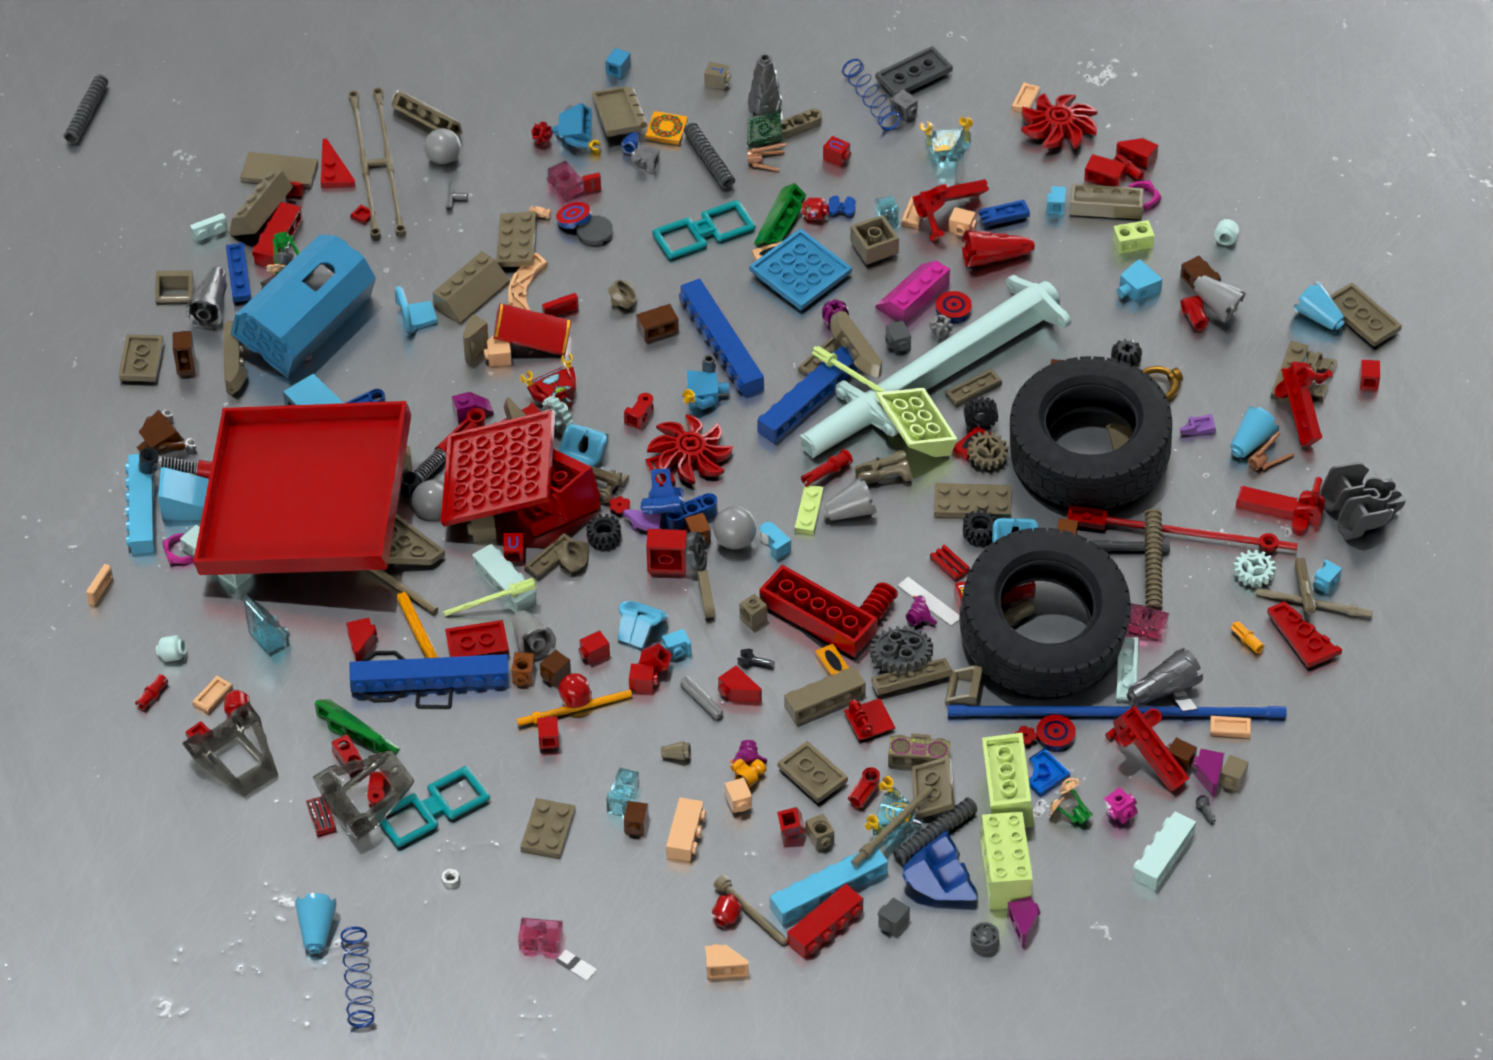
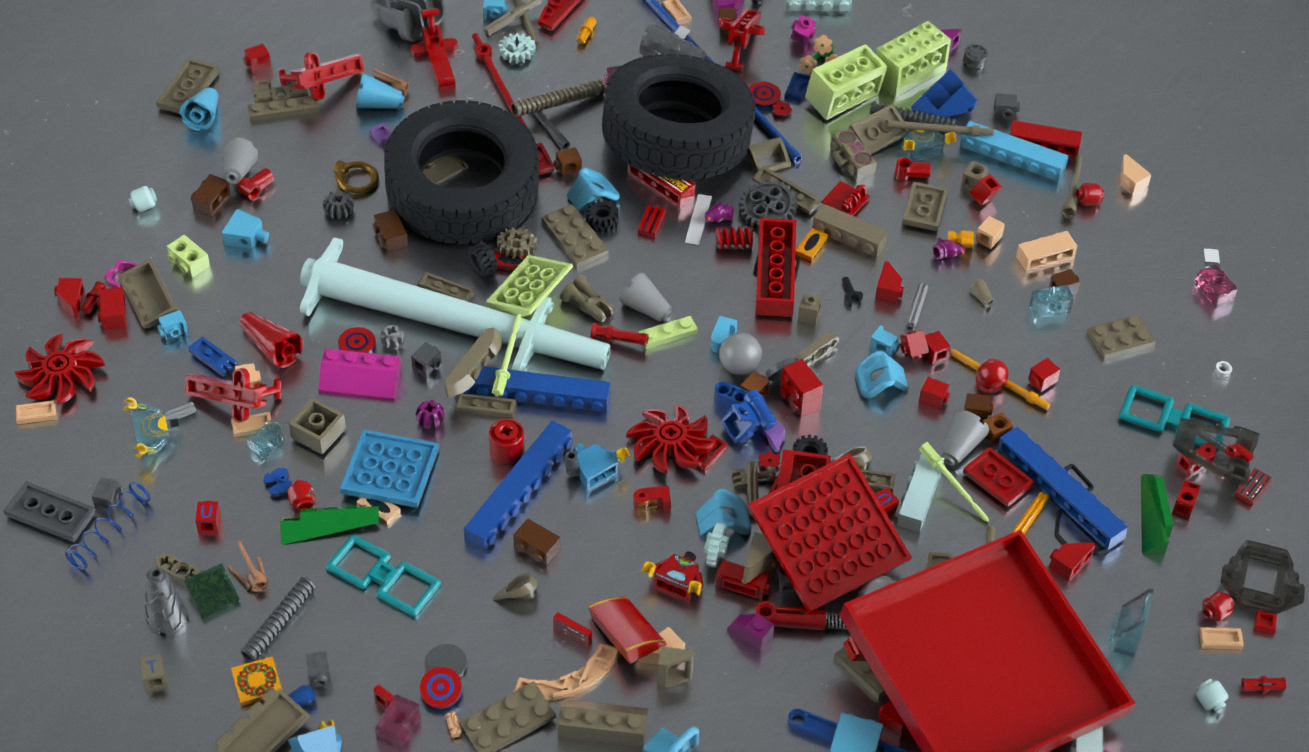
camera: 125 degrees left, 0 degrees up
none -> red piece [489,419,525,466]
none -> red arm [1225,444,1255,463]

